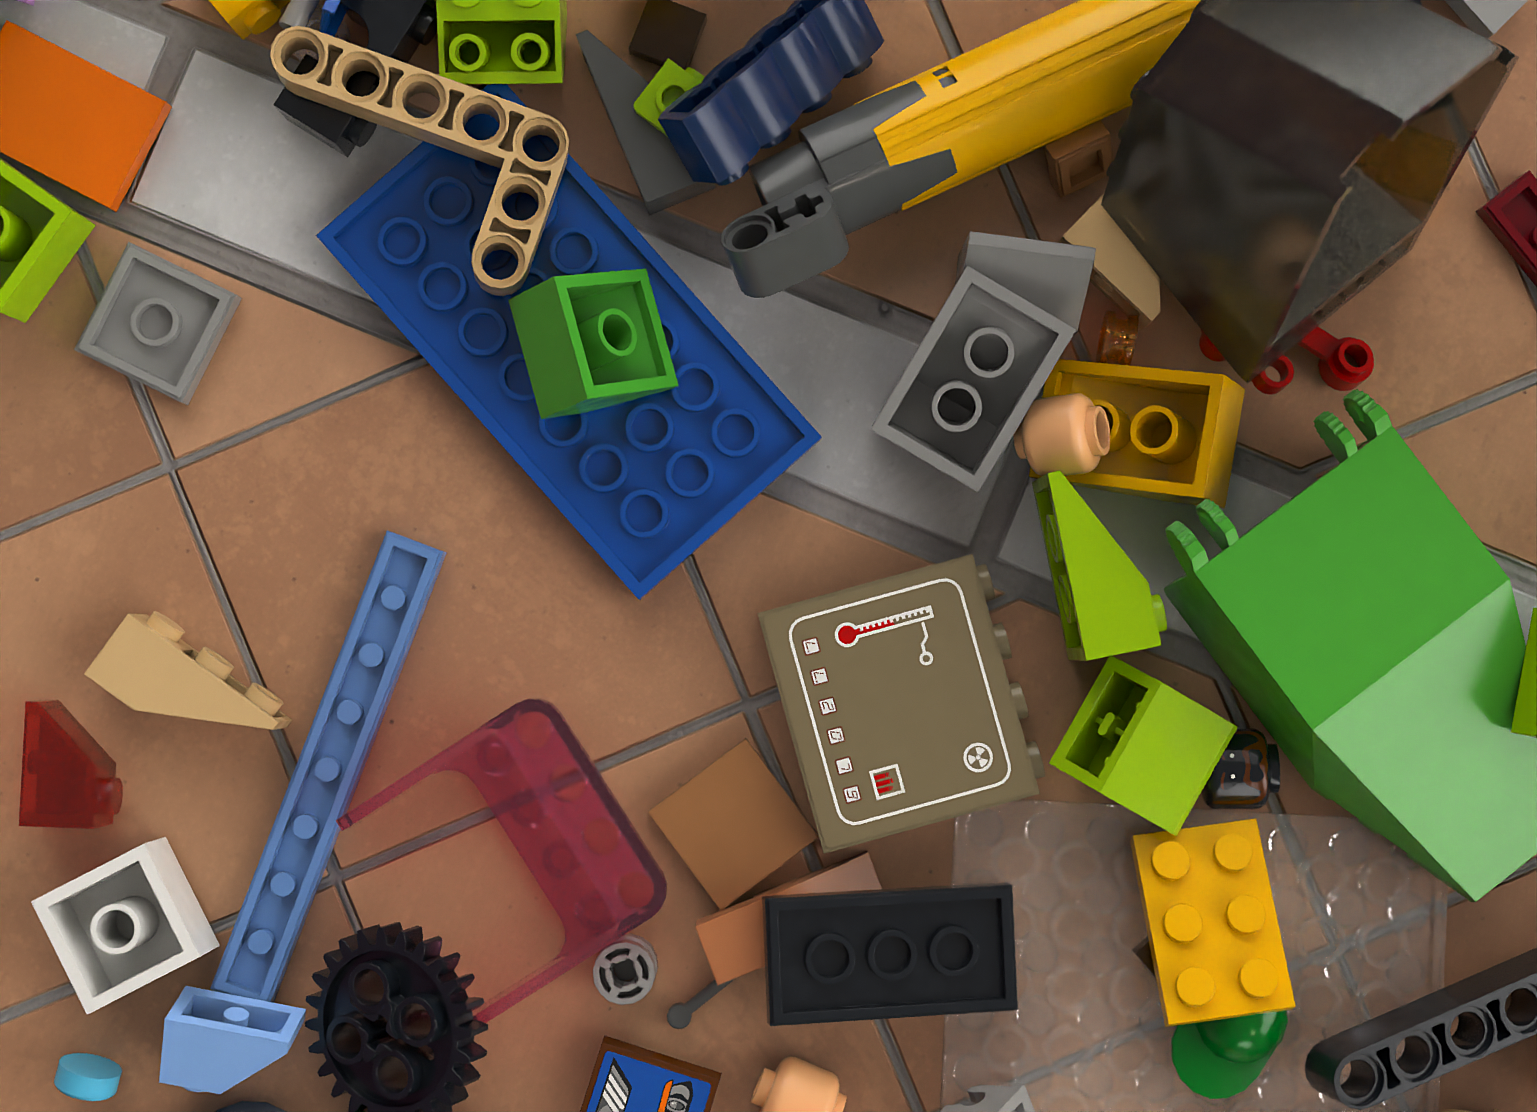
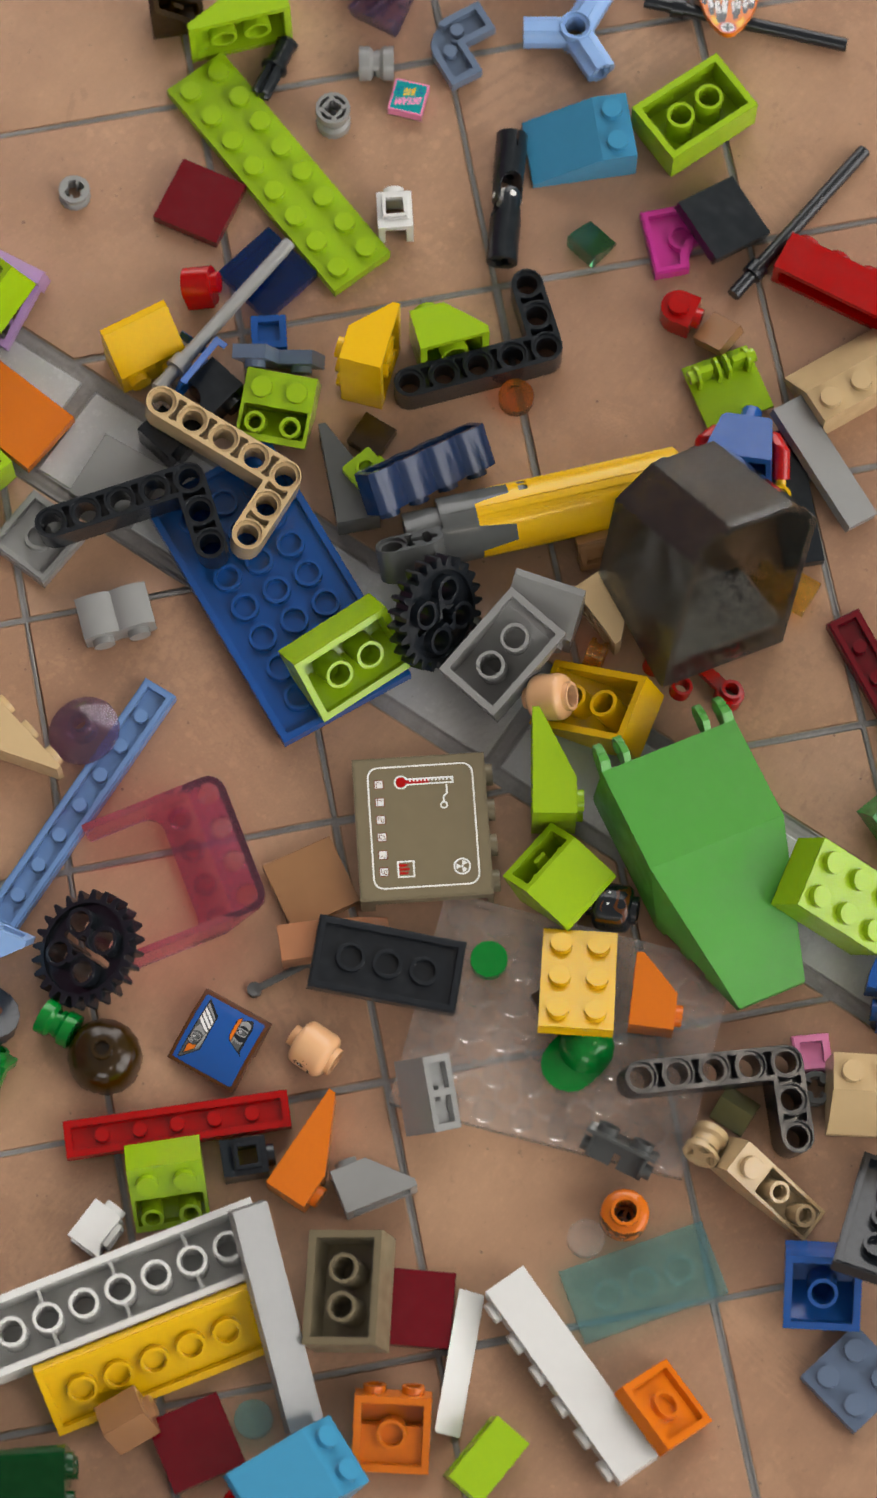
camera: 10 degrees right, 15 degrees down
bright green slope [508,268,679,419] -> none
light grey wheel [593,934,658,1005] -> none
none -> black beam [34,462,230,569]
none -> dish [49,697,120,765]
none -> light grey tile [68,434,167,529]
none -> light grey brick [74,581,157,650]
none -> lime slope [278,593,410,723]
none -> black gear [387,553,482,672]
none -> green tile [470,941,508,980]
none -> orange slope [627,951,684,1038]
none -> olive slope [709,1089,761,1137]

